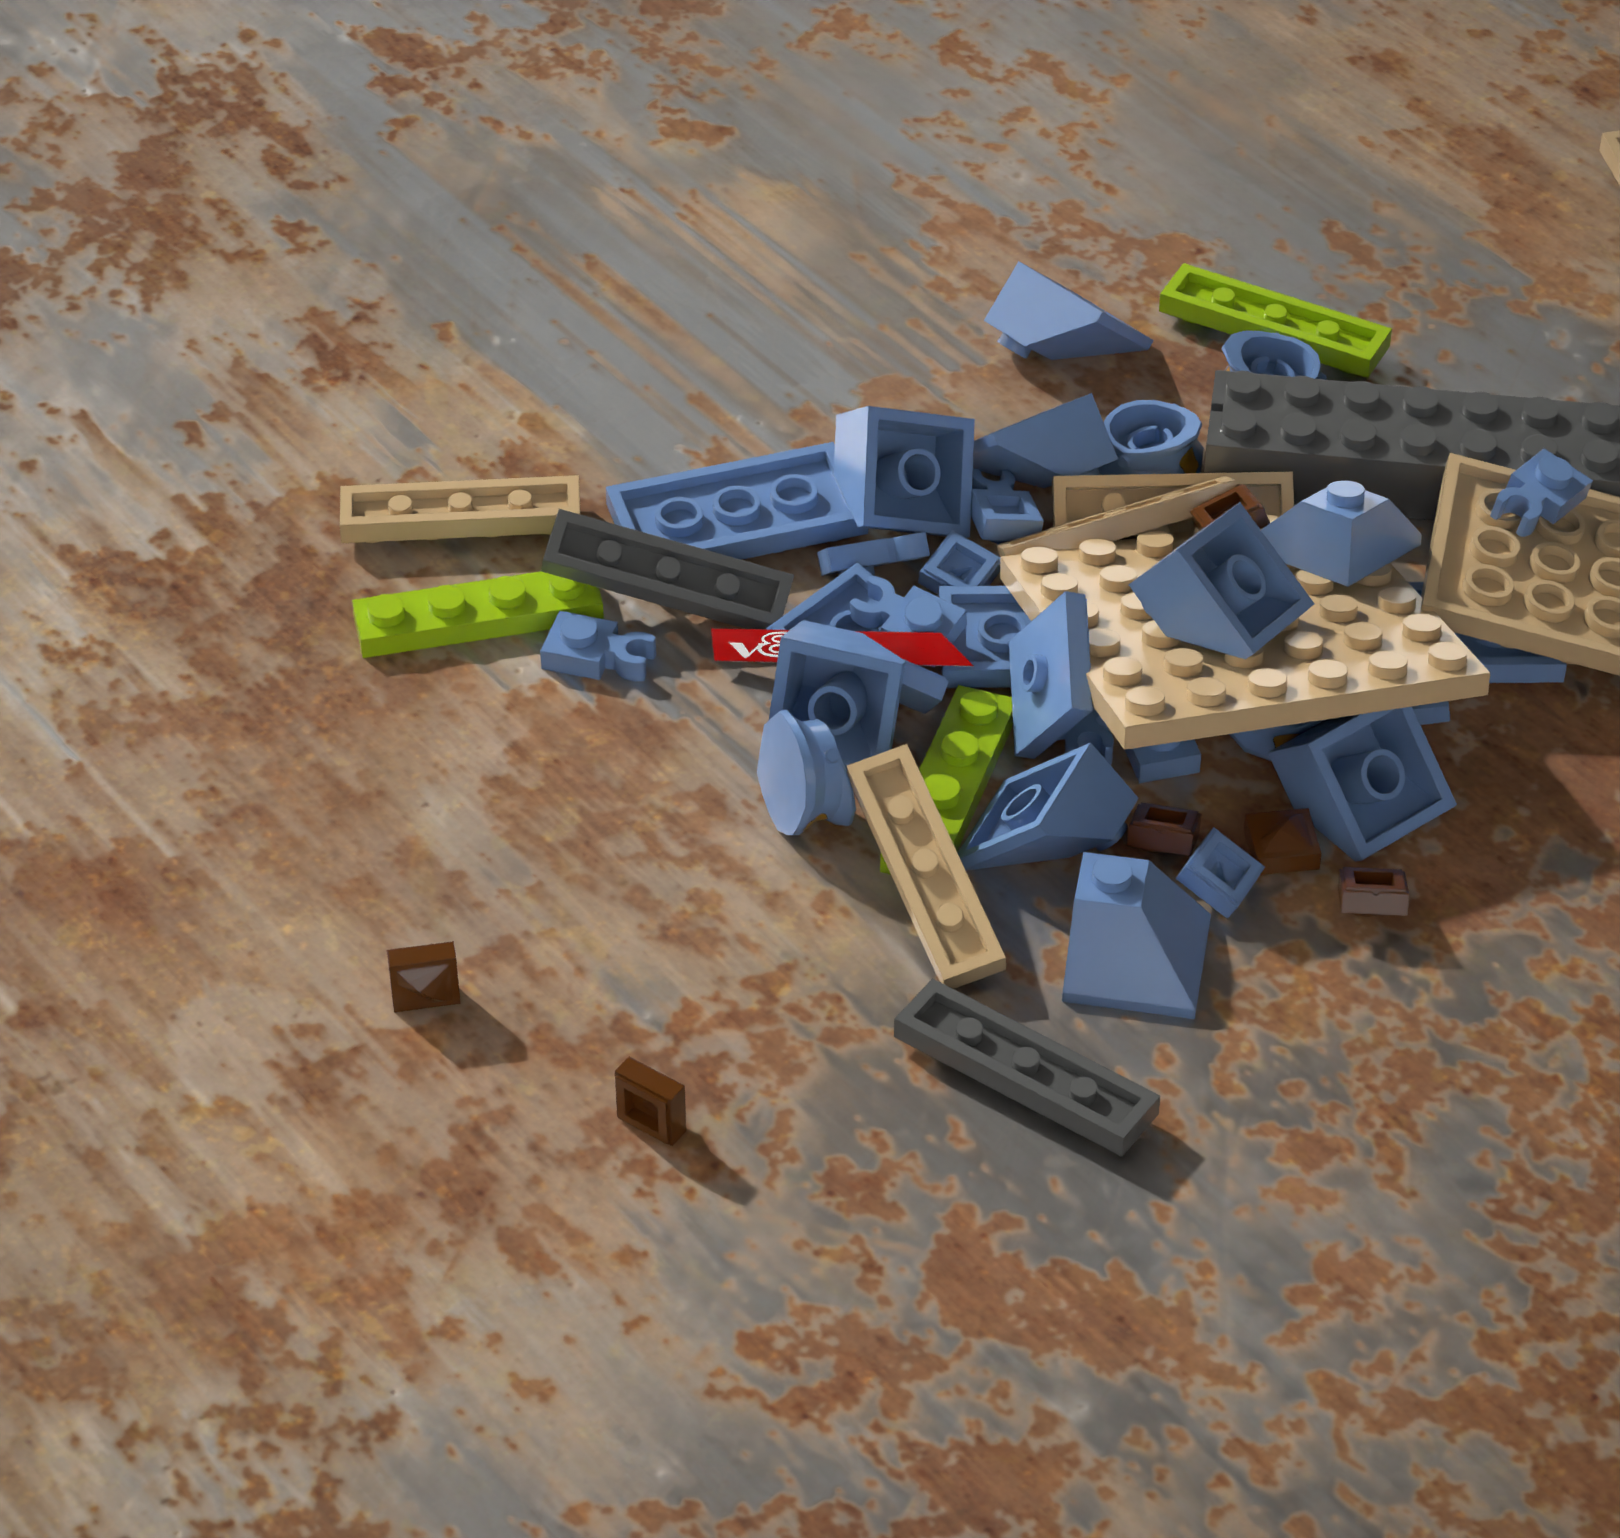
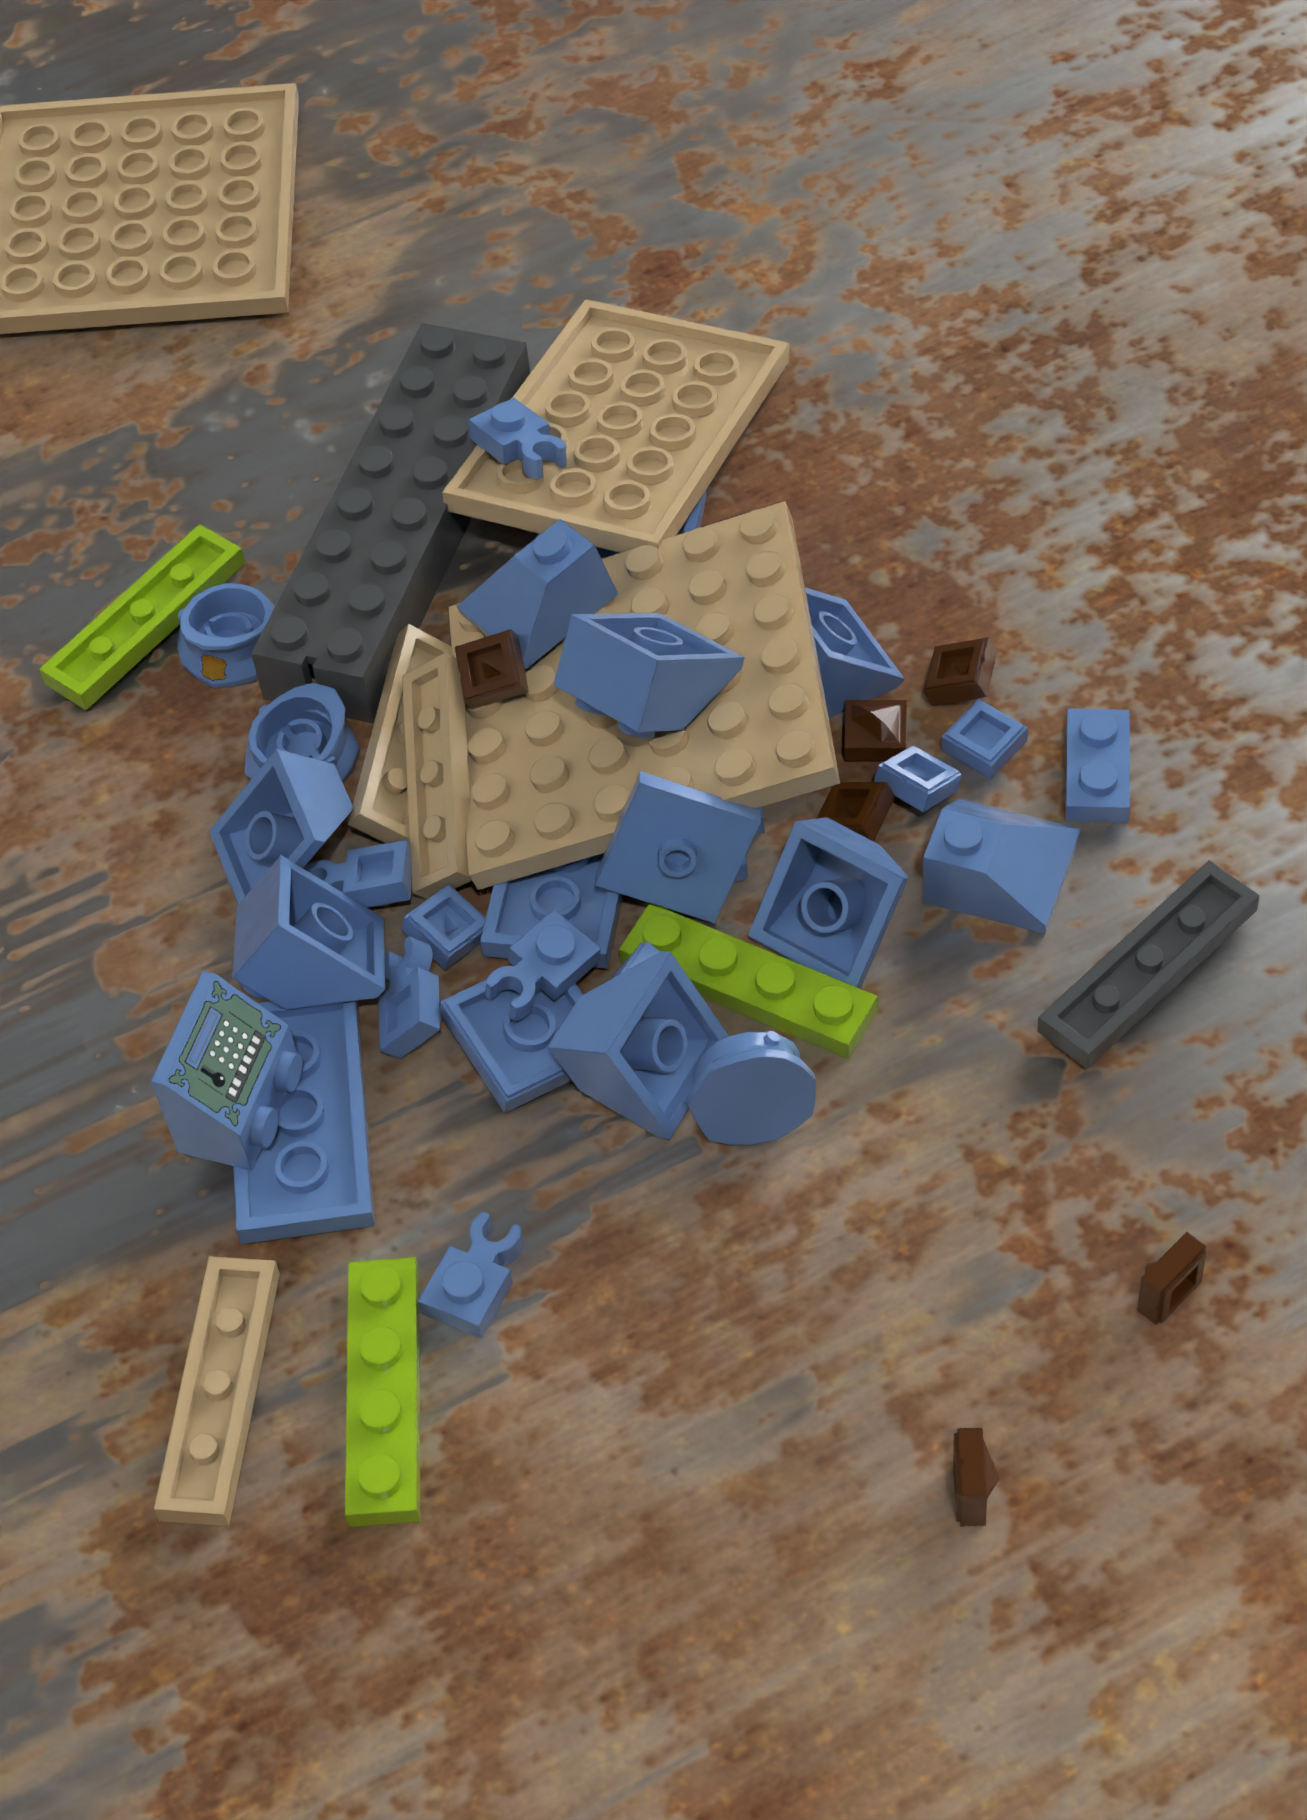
camera: 75 degrees left, 10 degrees up
dark grey plate [541,509,794,629] -> none
red sticker [711,628,973,666] -> none
tan plate [847,744,1006,989] -> none
medium blue slope [984,261,1154,360] -> none
none -> medium blue slope [151,971,303,1171]
none -> medium blue tile [941,699,1028,779]
none -> medium blue plate [1065,708,1130,823]

